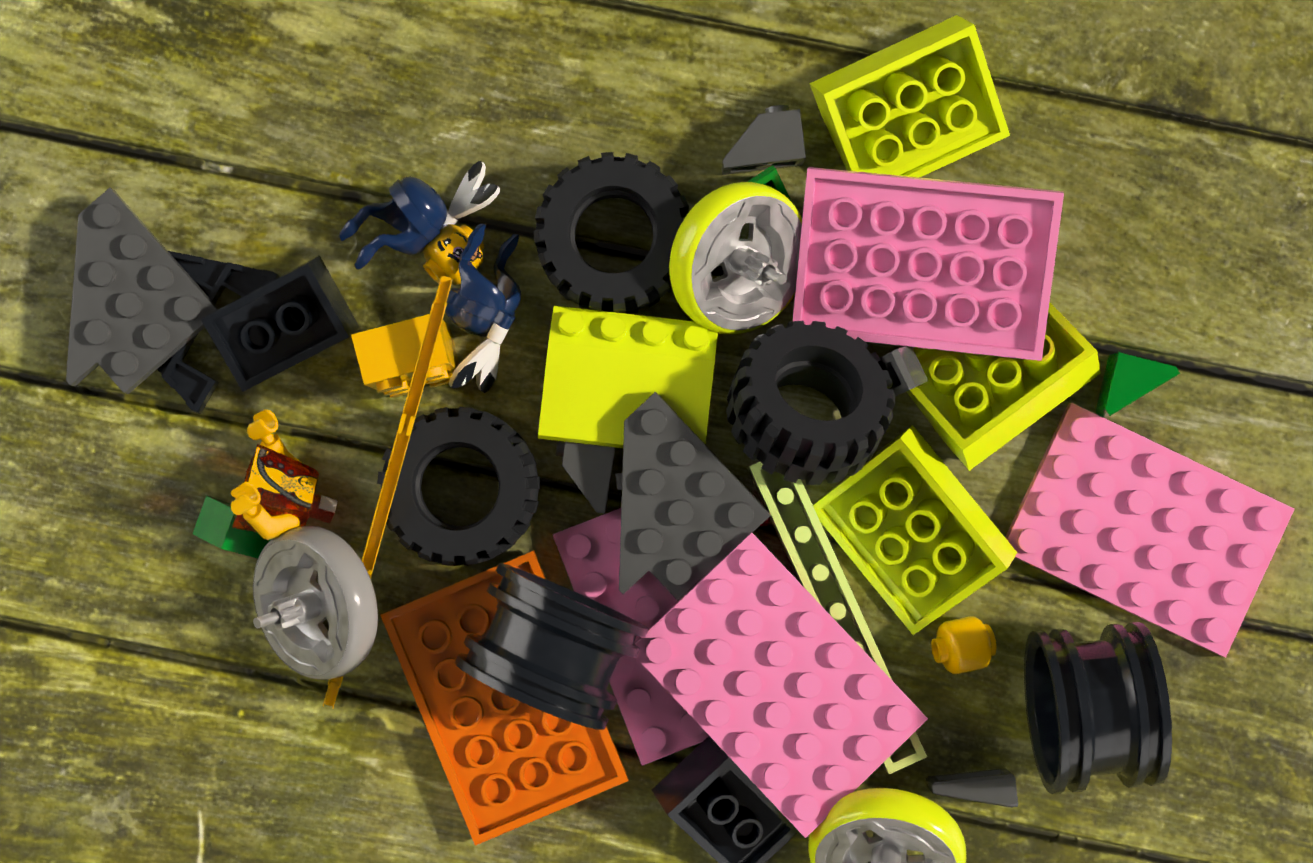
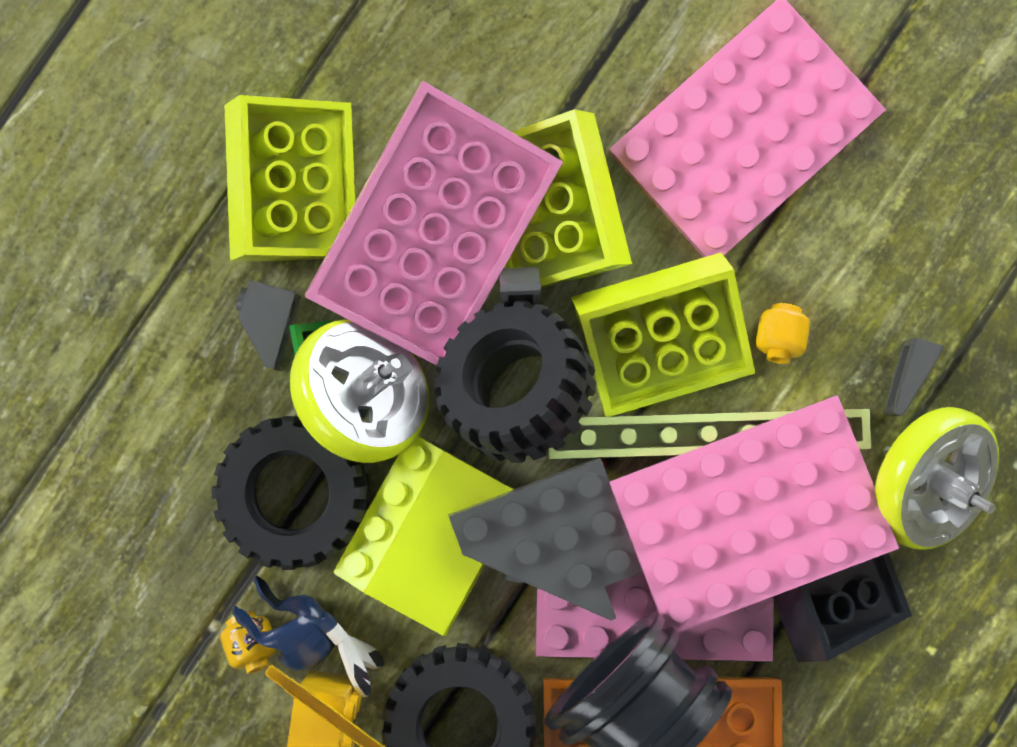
camera: 70 degrees left, 0 degrees up
dark blue hair [339,161,500,270] -> none
dark grey slope [556,441,616,514] -> none
black wheel [1024,622,1172,794] -> none
green slope [1095,352,1180,417] -> none

